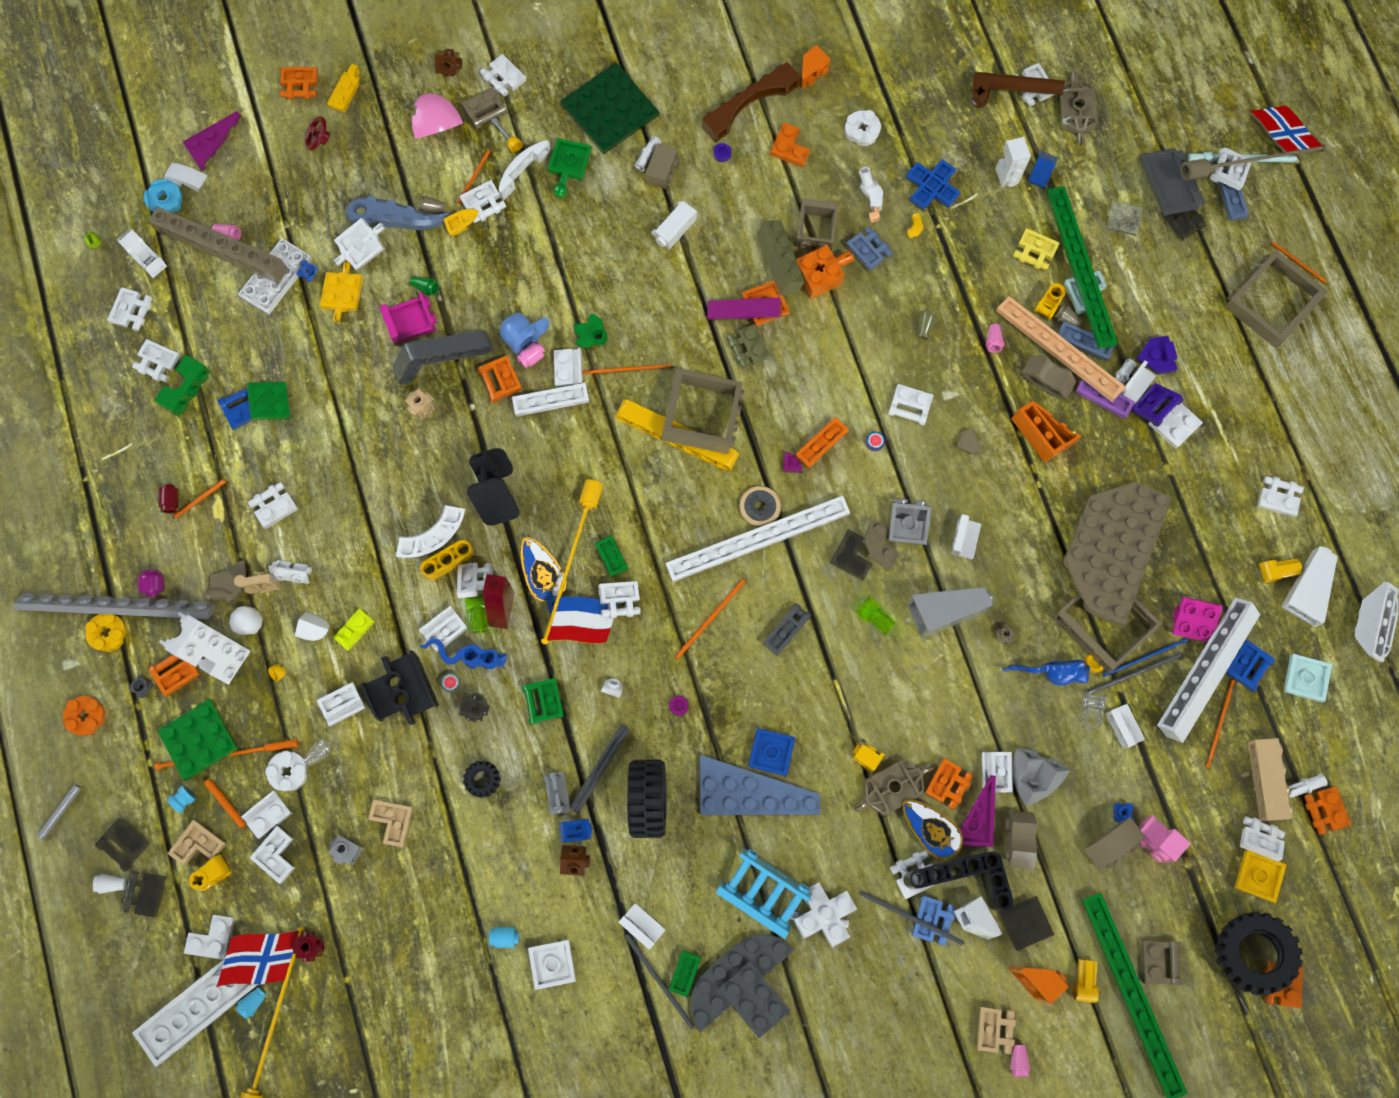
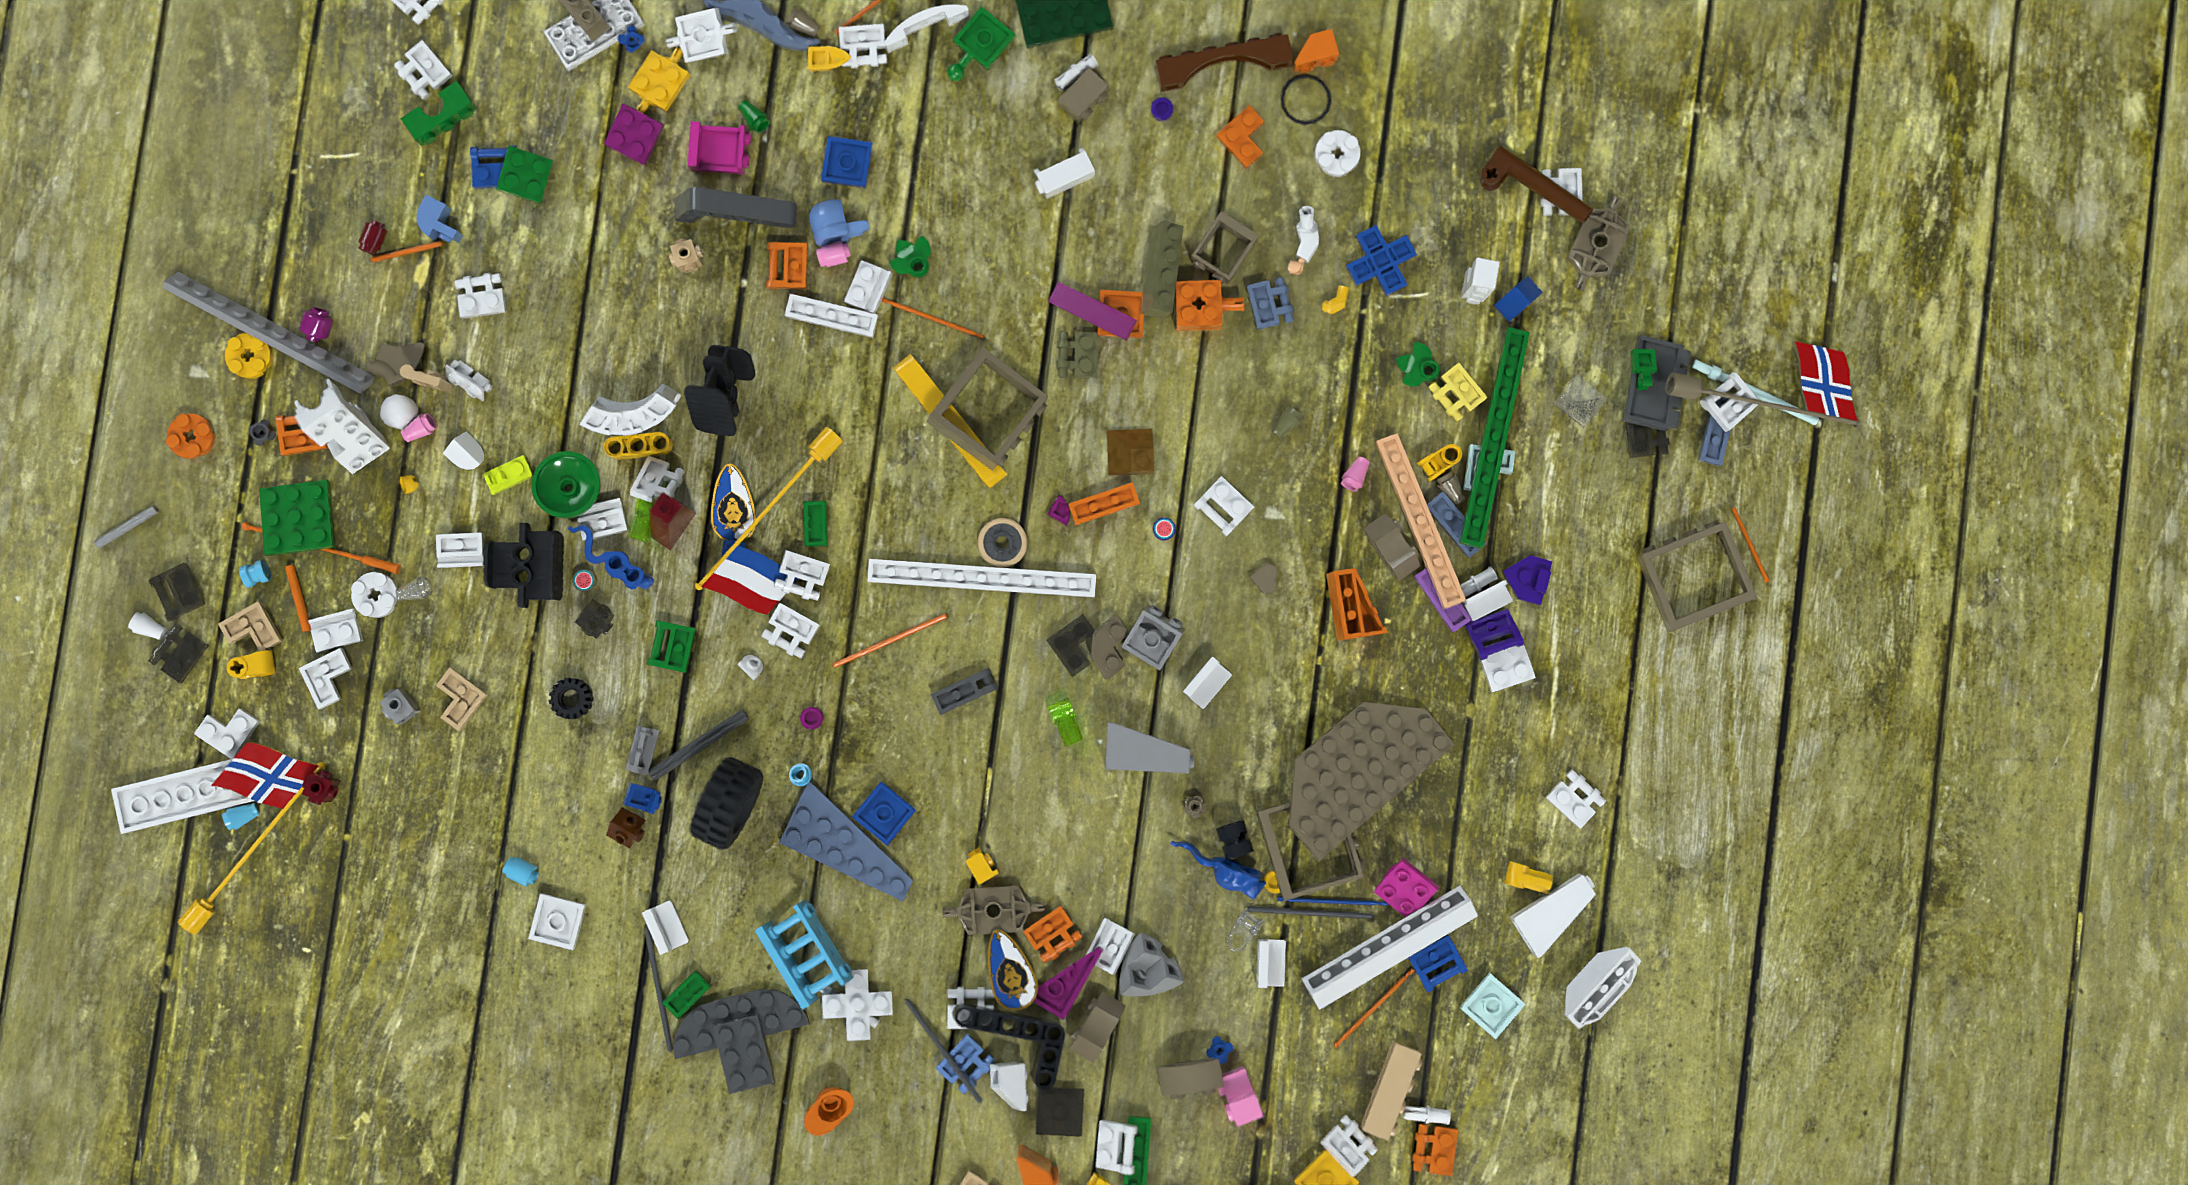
camera: 25 degrees right, 10 degrees up
none -> bright pink cone [401,413,437,442]
none -> medium blue brick [417,195,463,243]
none -> green dish [531,451,601,519]
none -> magenta plate [604,103,665,165]
none -> white plate [761,603,820,659]
none -> medium azure plate [789,763,812,786]
none -> orange piece [804,1087,854,1136]
none -> blue plate [821,136,873,188]
none -> white plate [1096,1120,1137,1174]
none -> pearl gold slope [1107,429,1154,476]
none -> black wheel [1216,820,1254,860]
none -> black piece [1280,75,1331,125]
none -> green plate [1396,342,1440,387]
none -> green plate [1630,349,1657,390]

